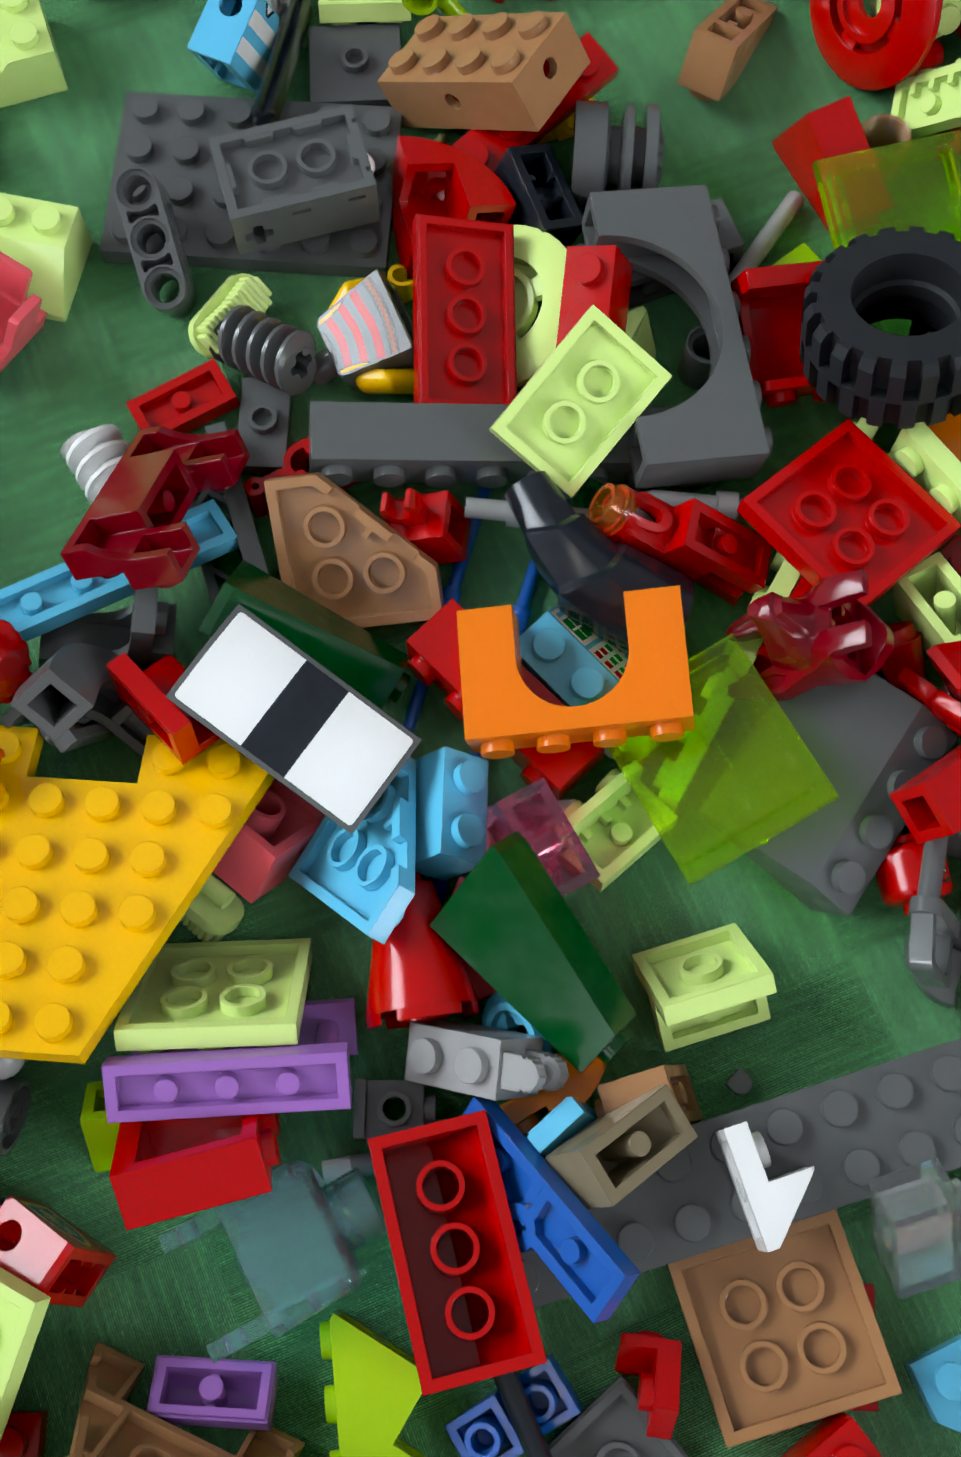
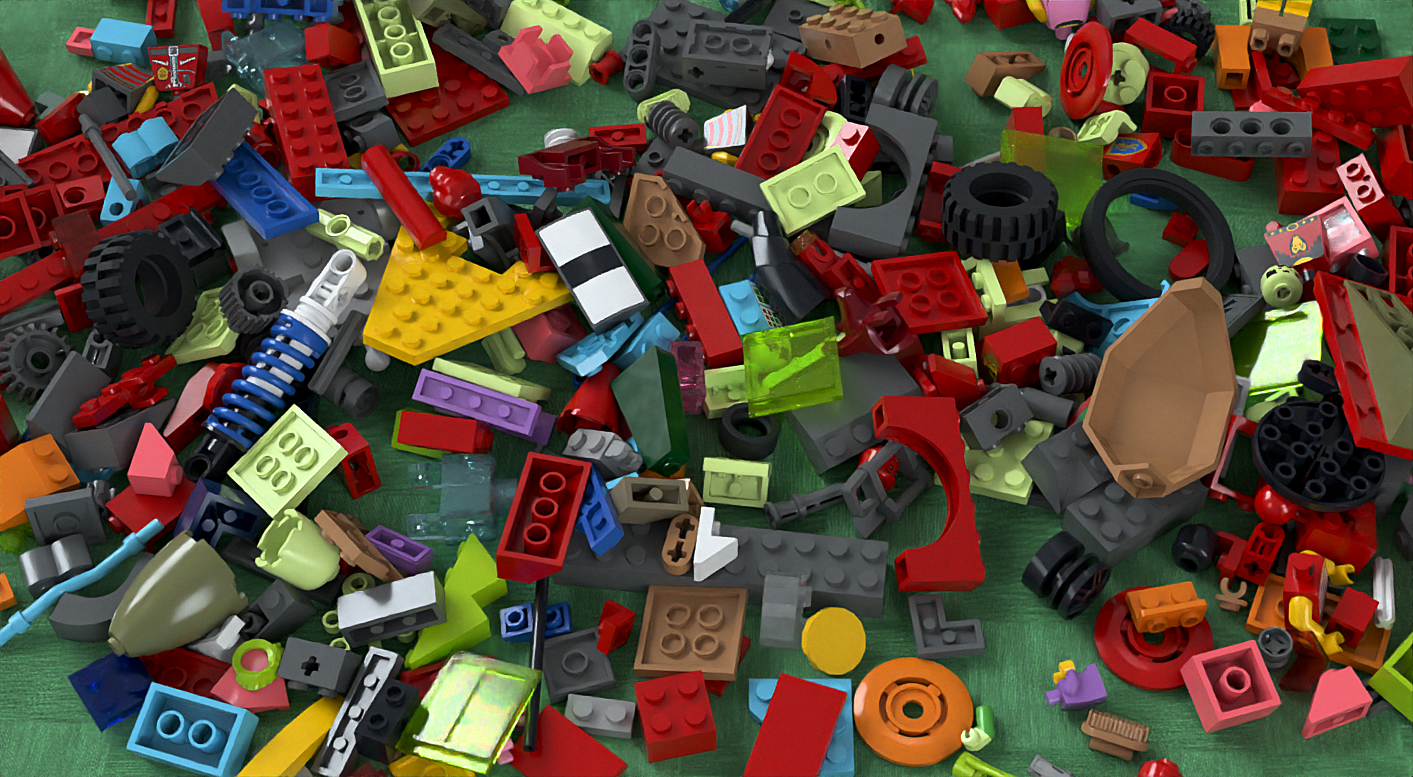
camera: 25 degrees right, 20 degrees down
orange arch [456,585,695,759] -> none
none -> red bush [588,50,625,85]
none -> medium nougat beam [662,514,699,575]
none -> black tyre [718,402,781,461]
none -> dark grey pin [764,480,861,530]
none -> yellowish green brick [994,76,1052,117]

